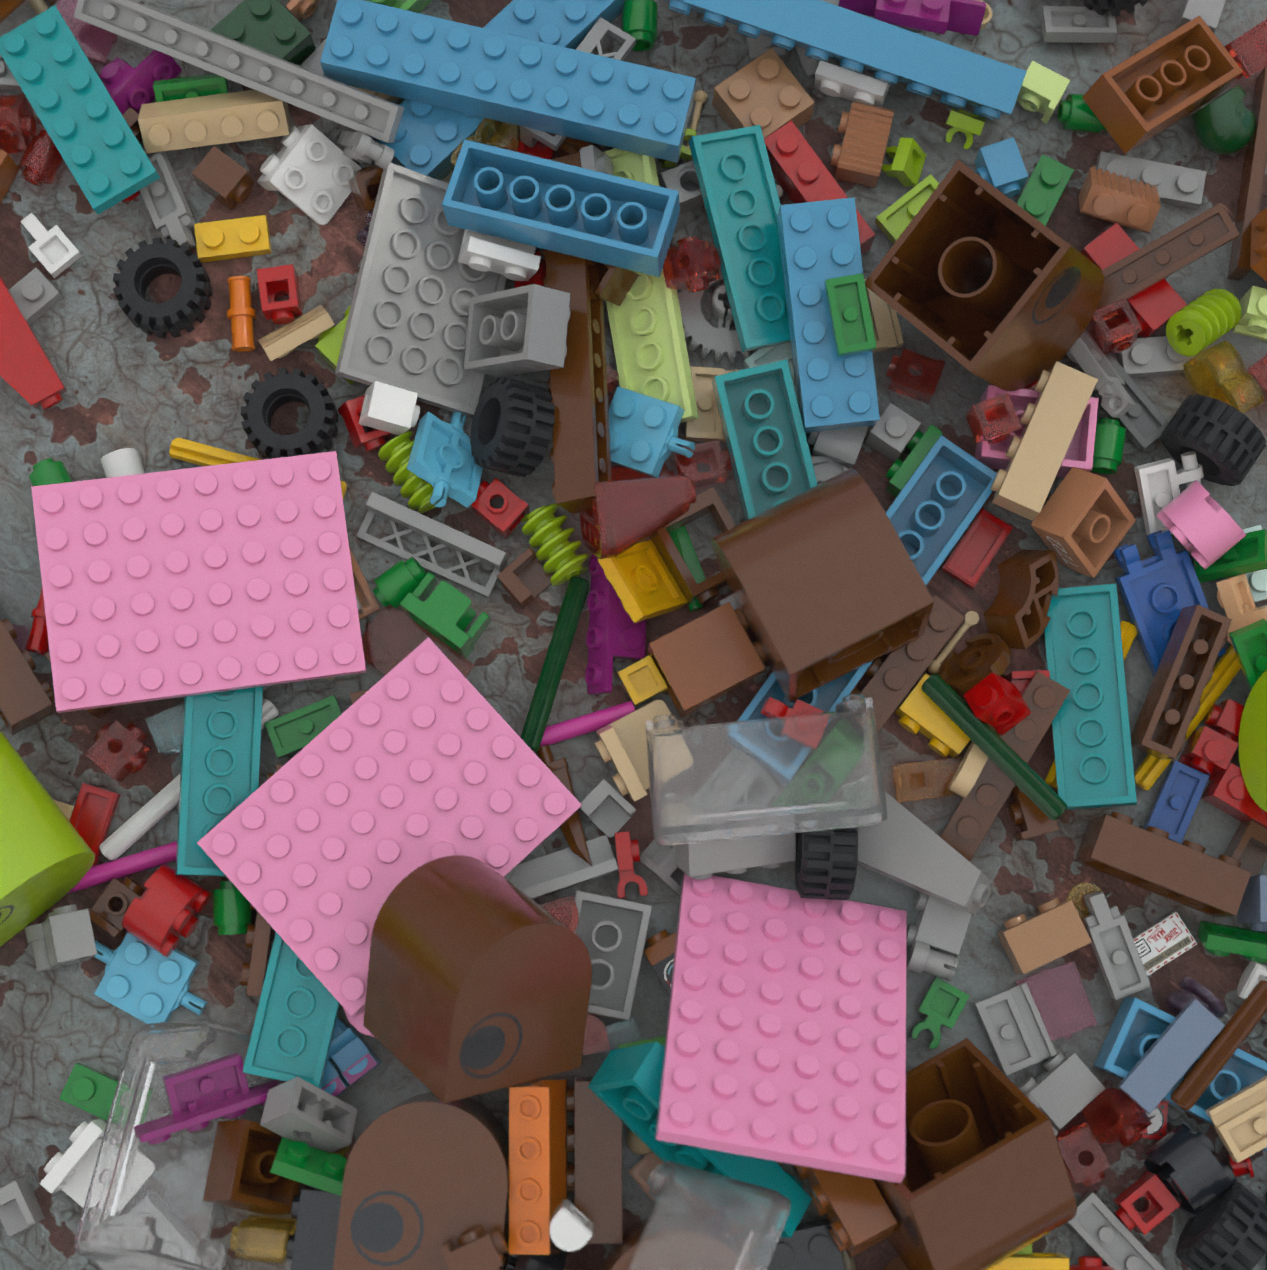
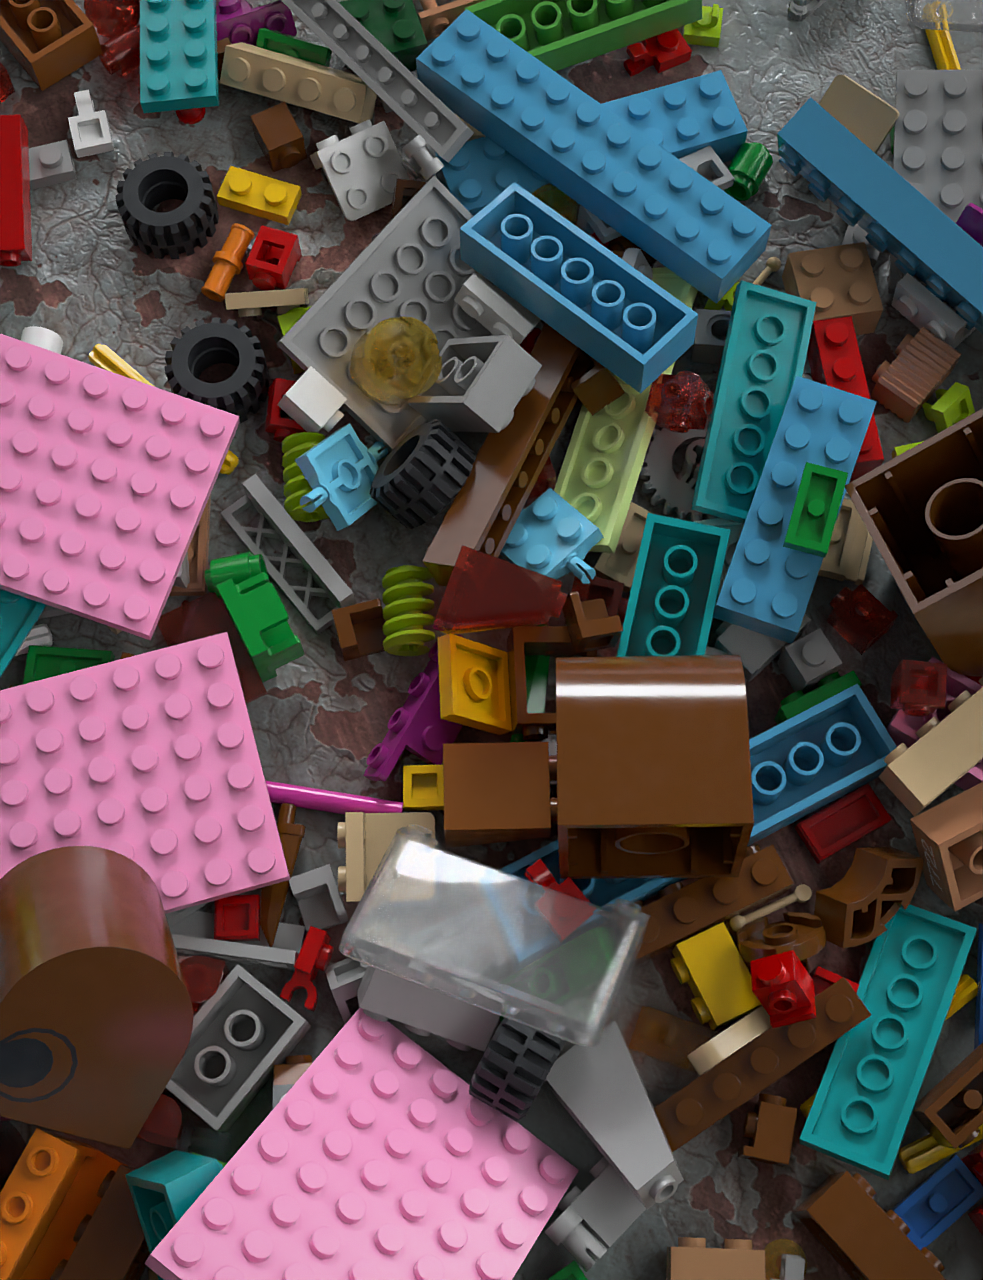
camera: 30 degrees right, 10 degrees down
light grey hinge [140,152,196,250] -> none
red brick [471,478,530,539] -> none
dark green axle [520,576,589,752] -> none
dark green axle [921,674,1068,821] -> none
none -> red tile [214,895,260,942]
none -> clear yellow brick [350,316,442,406]
none -> reddish brown panel [562,591,623,654]

